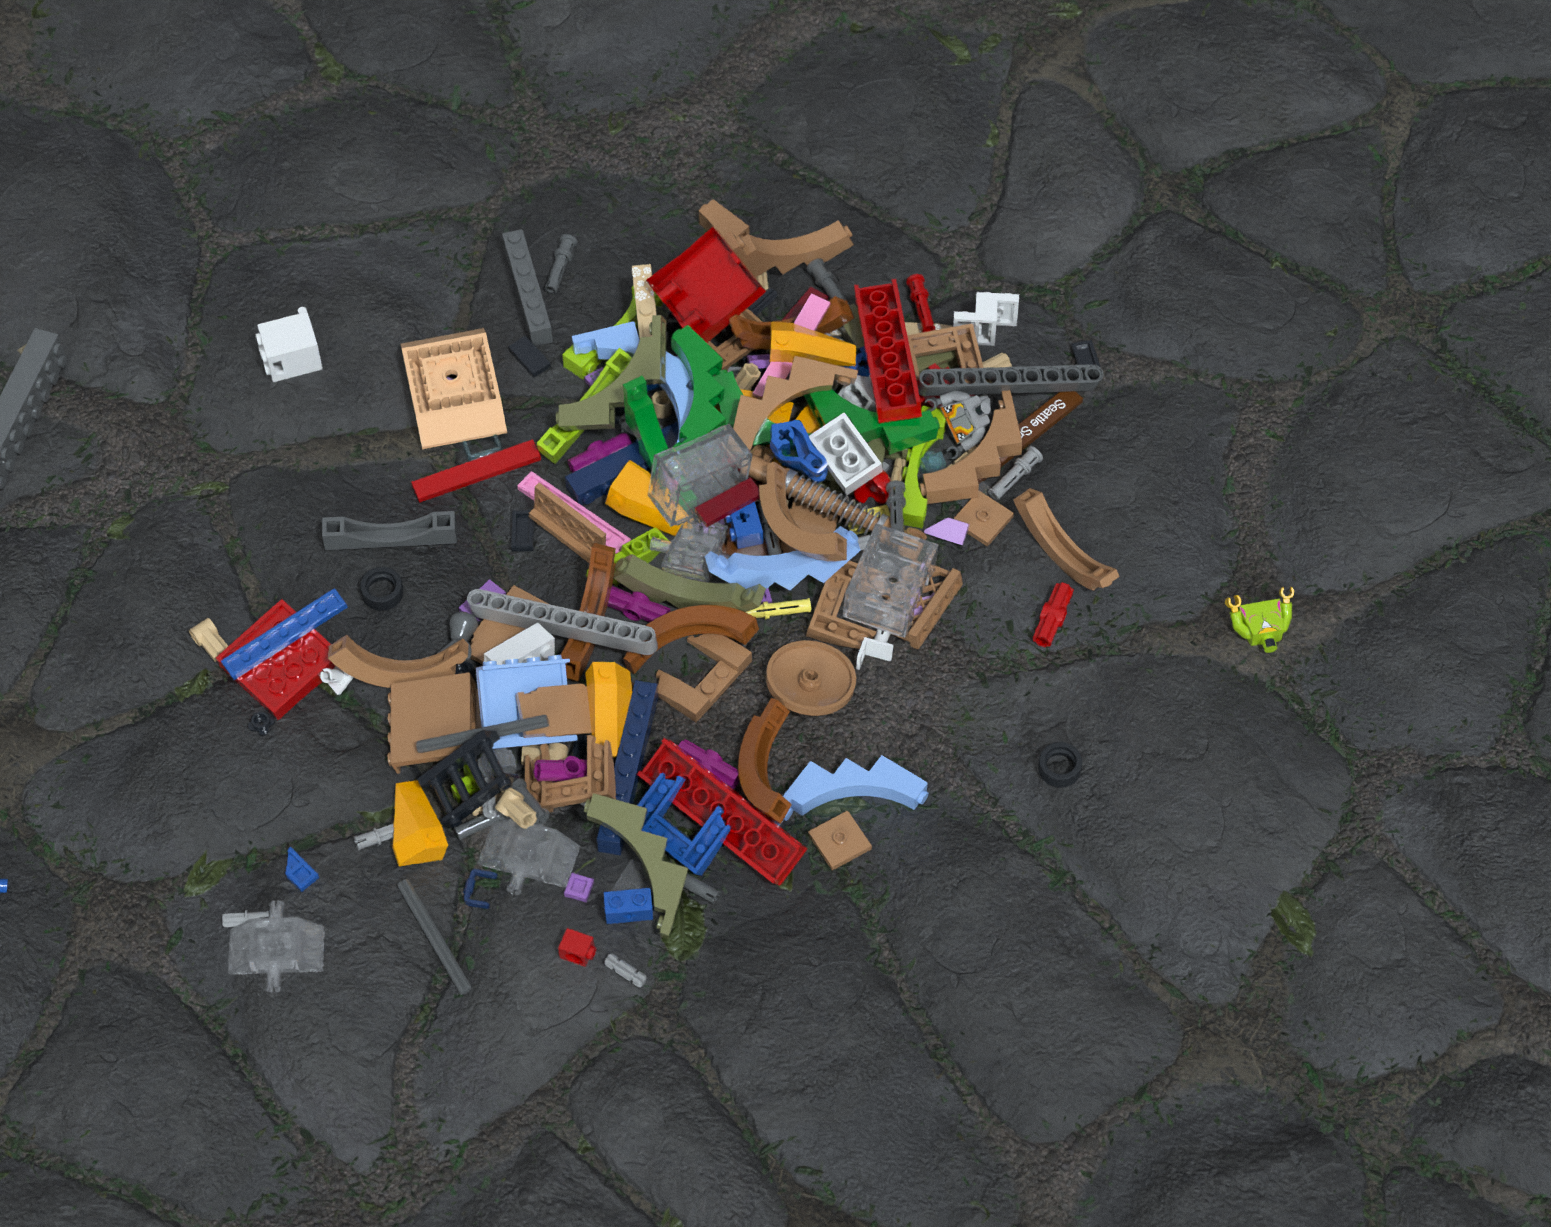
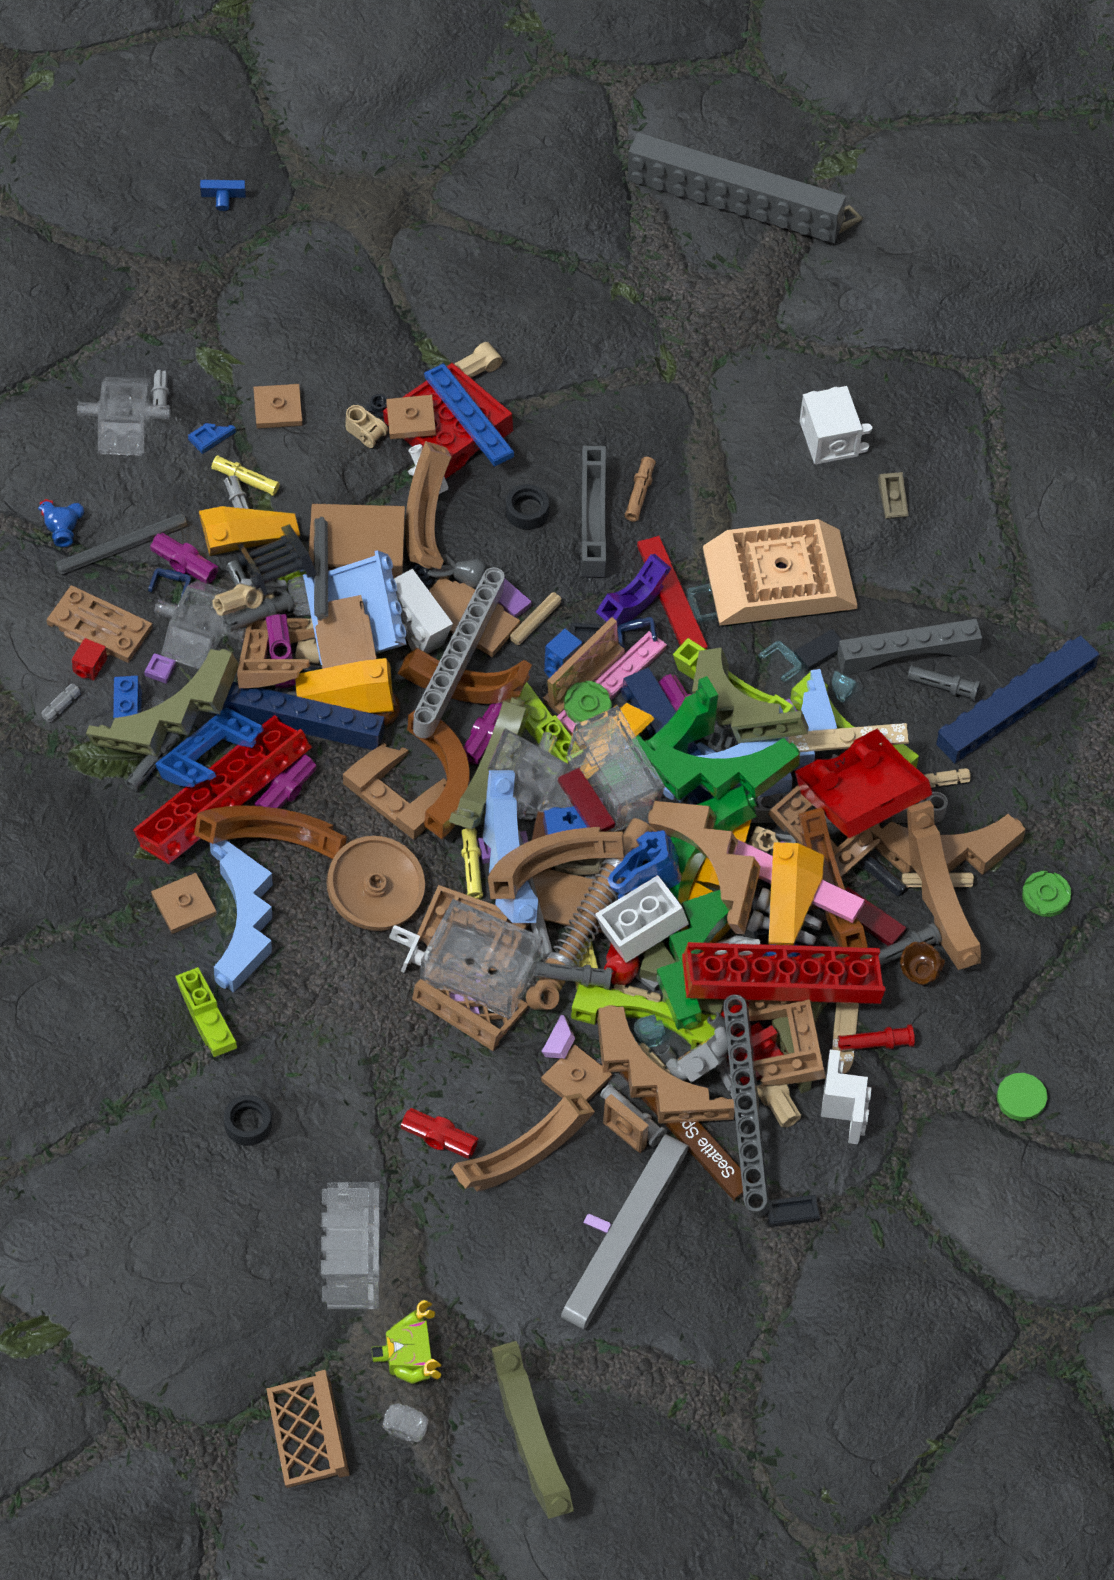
camera: 90 degrees right, 0 degrees up
none -> blue animal [38,499,84,547]
none -> medium nougat piece [47,585,152,663]
none -> magenta piece [150,533,219,584]
none -> lime slope [175,967,237,1057]
none -> light yellow pin [211,455,279,496]
none -> medium nougat plate [254,384,302,428]
none -> medium nougat fence [267,1370,350,1488]
none -> clear container [321,1182,380,1309]
none -> tan piece [345,405,388,448]
none -> clear gear [383,1404,428,1443]
none -> medium nougat plate [386,395,436,439]
none -> olive arch [491,1341,574,1519]
none -> tan axle [510,592,561,645]
none -> blue brick [544,629,582,678]
none -> light grey beam [561,1134,689,1330]
none -> bright green tile [564,681,611,727]
none -> lavender tile [584,1214,612,1234]
none -> dark purple arch [596,554,671,626]
none -> medium nougat plate [603,1094,649,1153]
none -> dark blue piece [617,617,658,649]
none -> medium nougat pin [624,457,656,522]
none -> clear light blue piece [759,641,801,682]
none -> clear light blue tile [832,671,856,703]
none -> dark tan slope [878,472,909,519]
none -> reddish brown hair [900,942,945,985]
none -> tan axle [924,768,971,788]
none -> dark blue brick [936,635,1099,764]
none -> bright green tile [996,1073,1047,1121]
none -> bright green tile [1022,871,1071,917]

